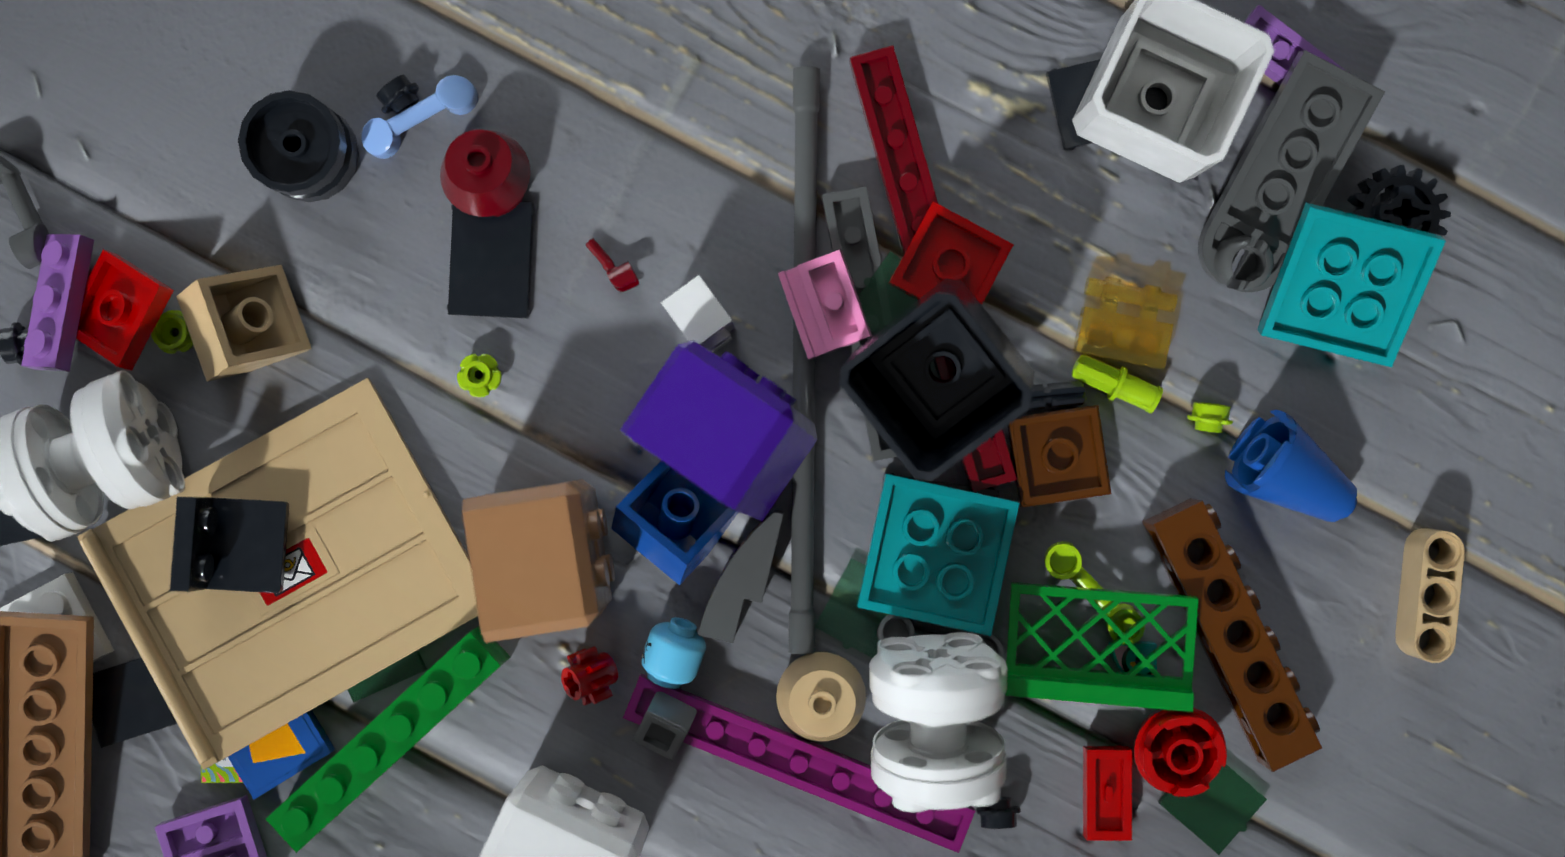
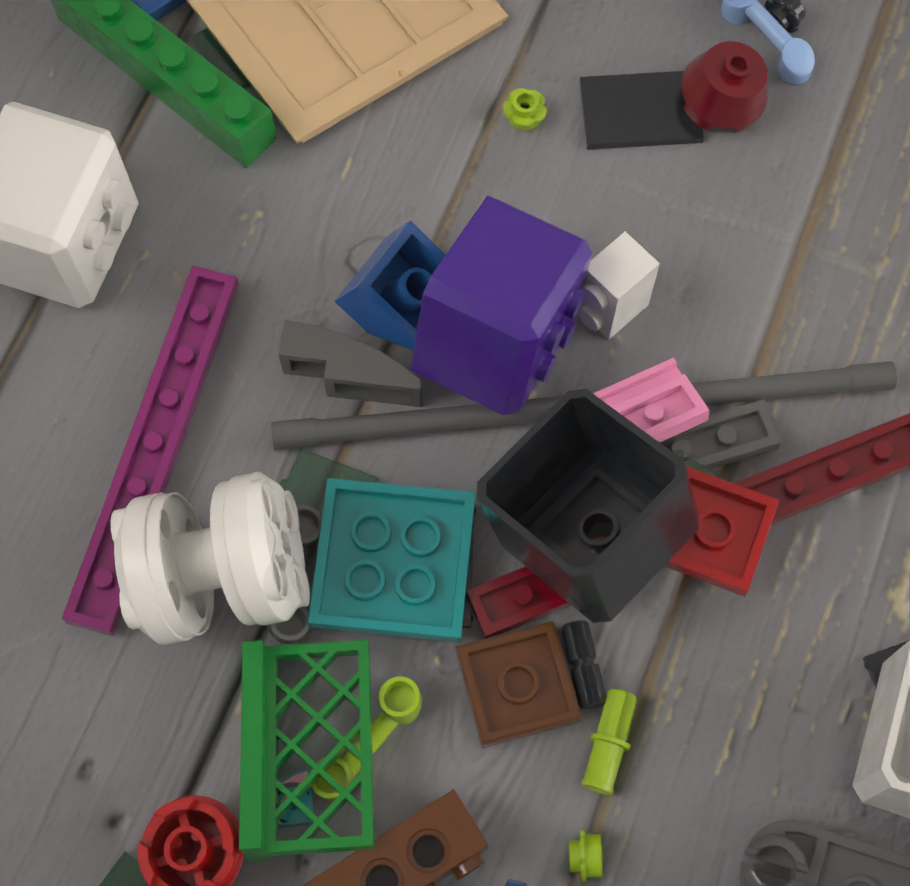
camera: 80 degrees right, 20 degrees down
medium nougat plate [462,479,615,643] -> none
red gear [561,646,618,706] -> none
dark red hand [586,238,639,292] -> none
dark grey slope [632,691,697,761] -> none
medium azure head [641,617,706,689] -> none
tan cone [776,652,866,742] -> none
black plate [976,796,1021,829] -> none
clear yellow plate [1073,276,1177,370] -> none
red plate [1083,746,1132,841] -> none

